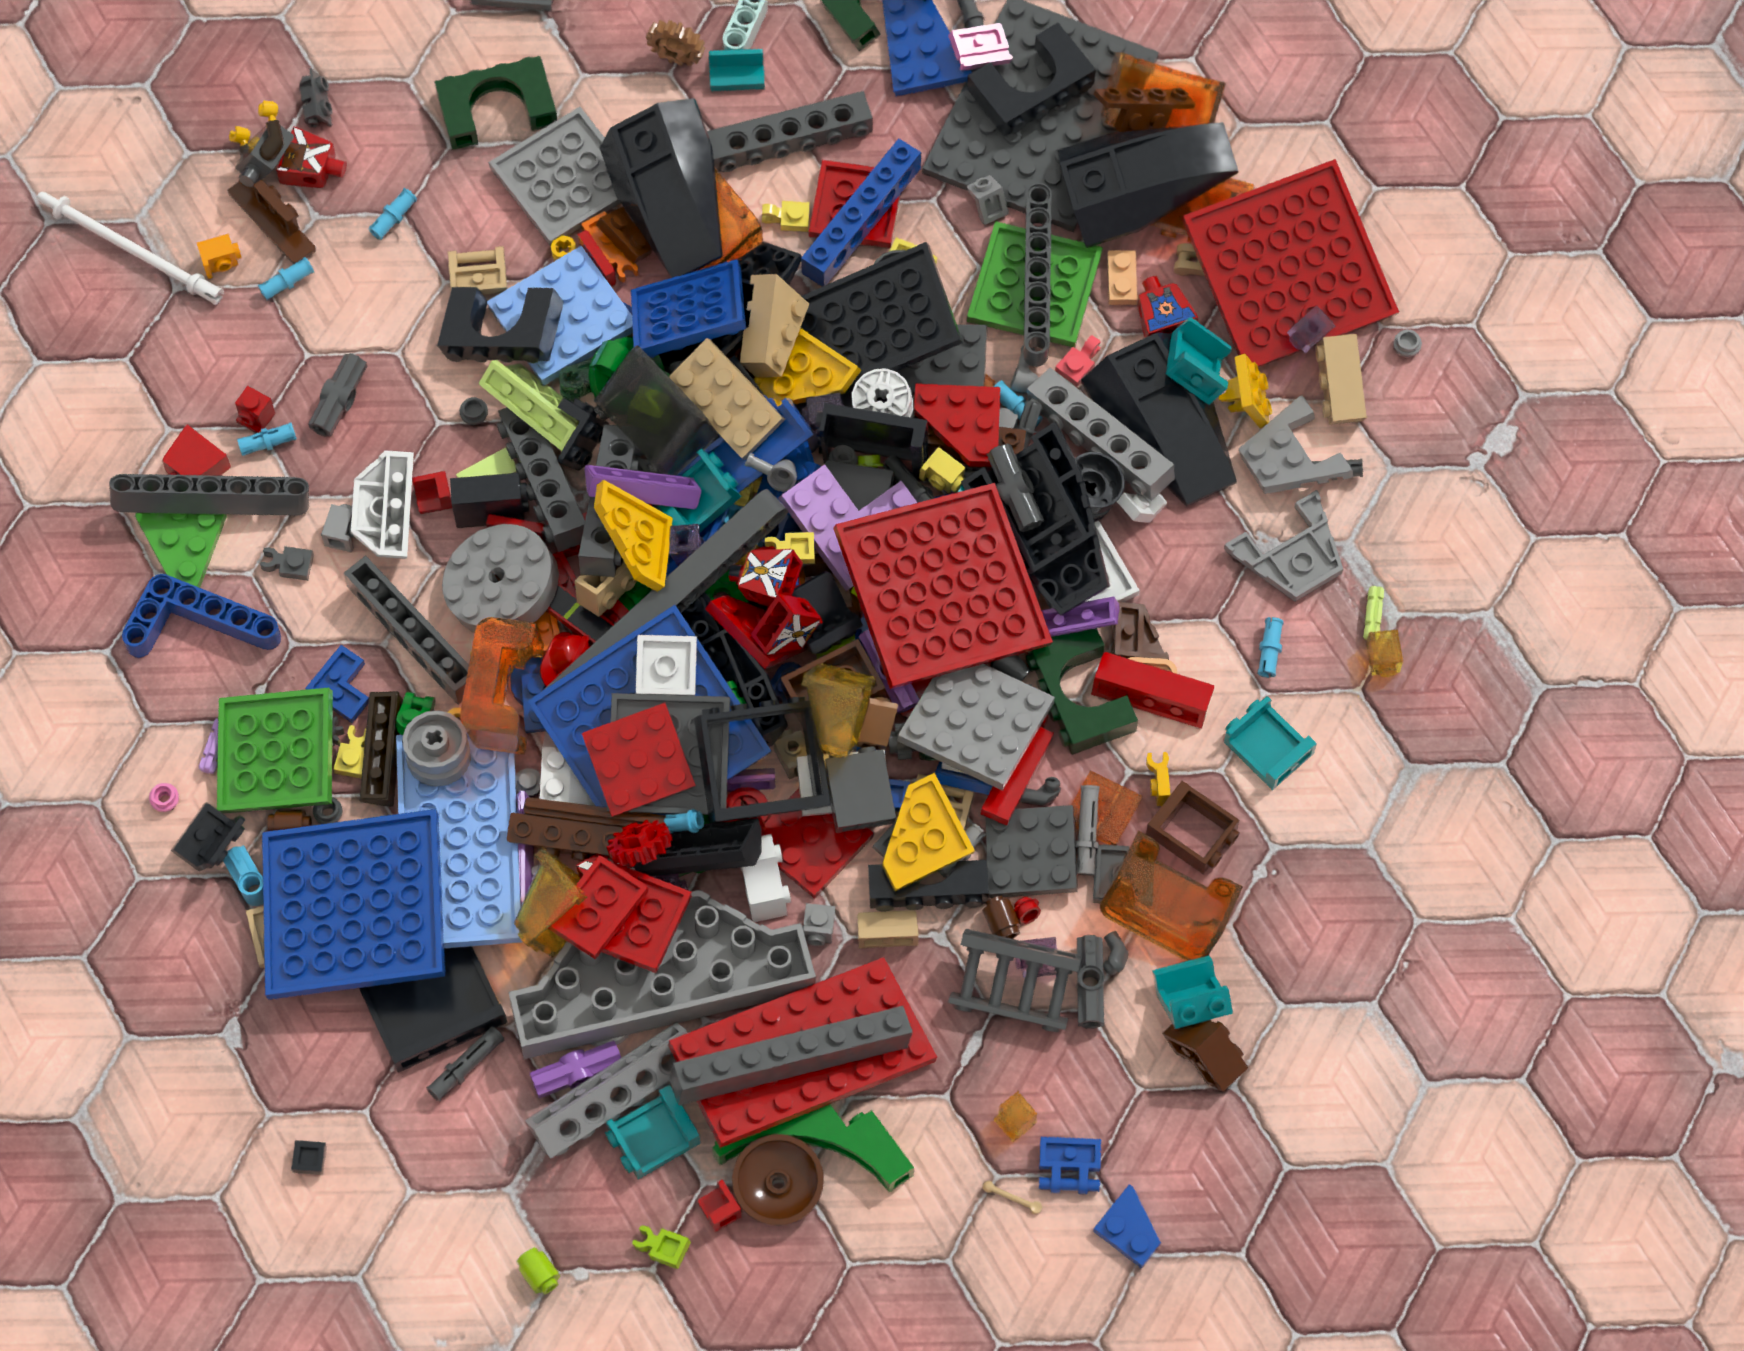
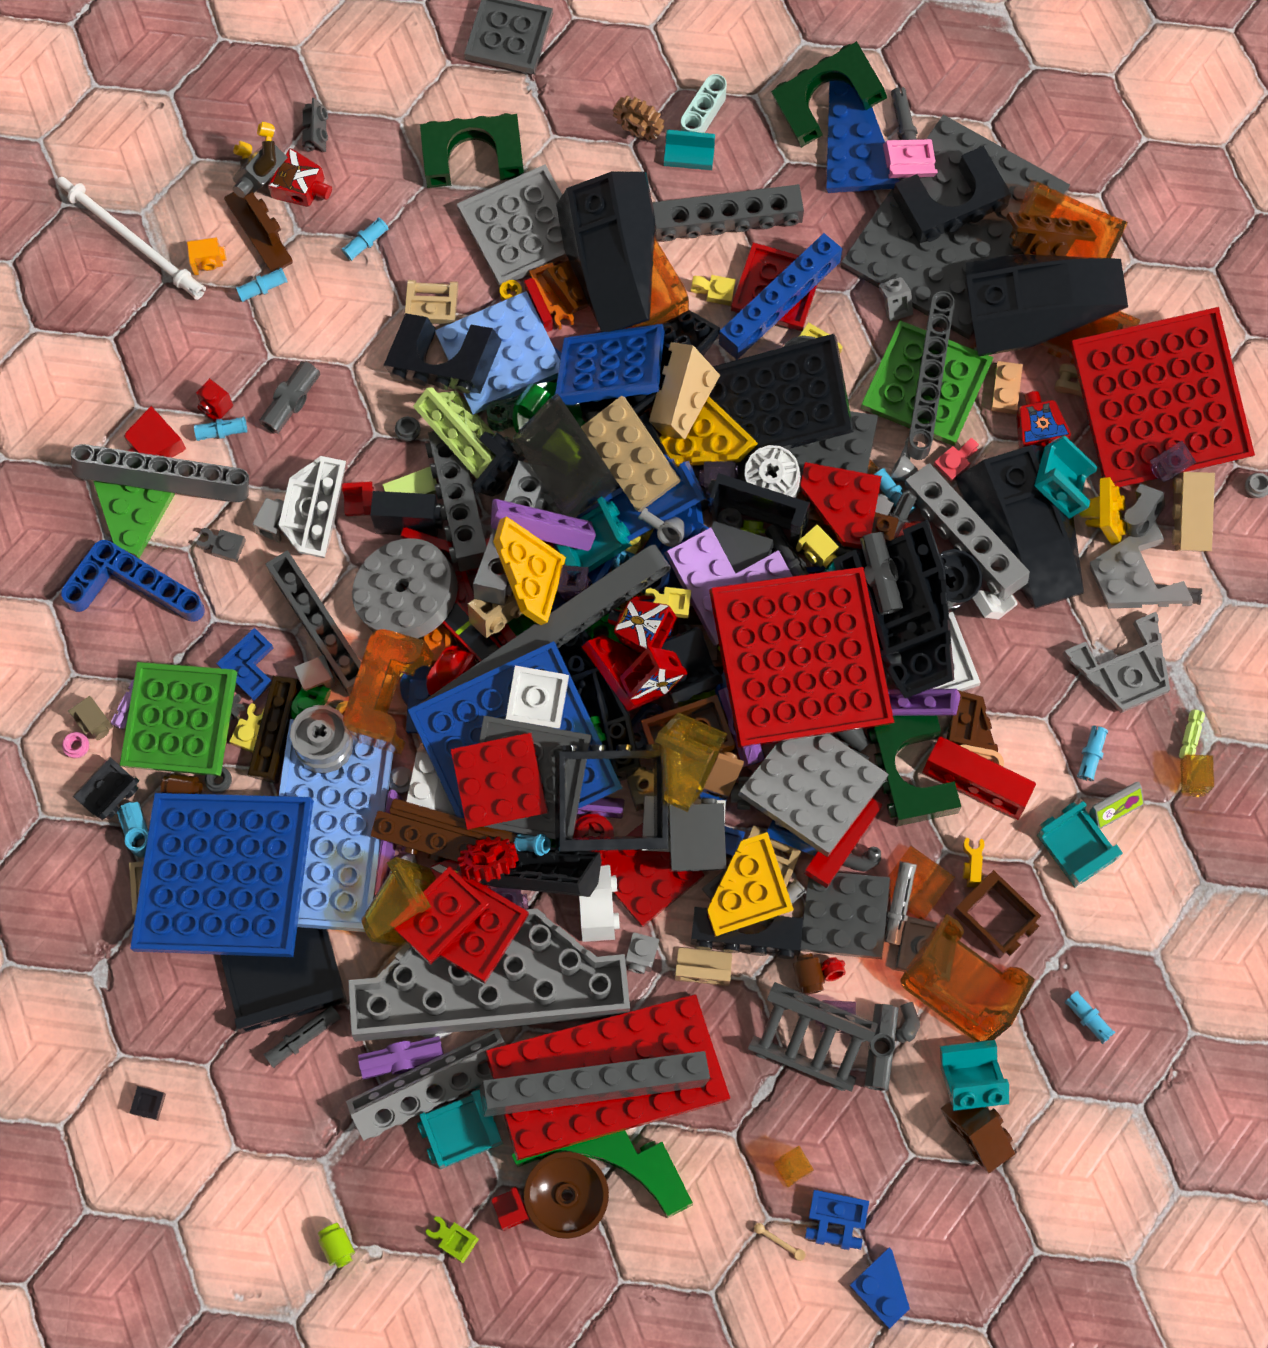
camera: 10 degrees right, 5 degrees up
none -> dark tan brick [68,696,113,740]
none -> panel [294,655,337,691]
none -> medium azure pin [1064,991,1116,1044]
none -> slope [1089,782,1144,829]
none -> dark grey leg [1124,484,1165,537]

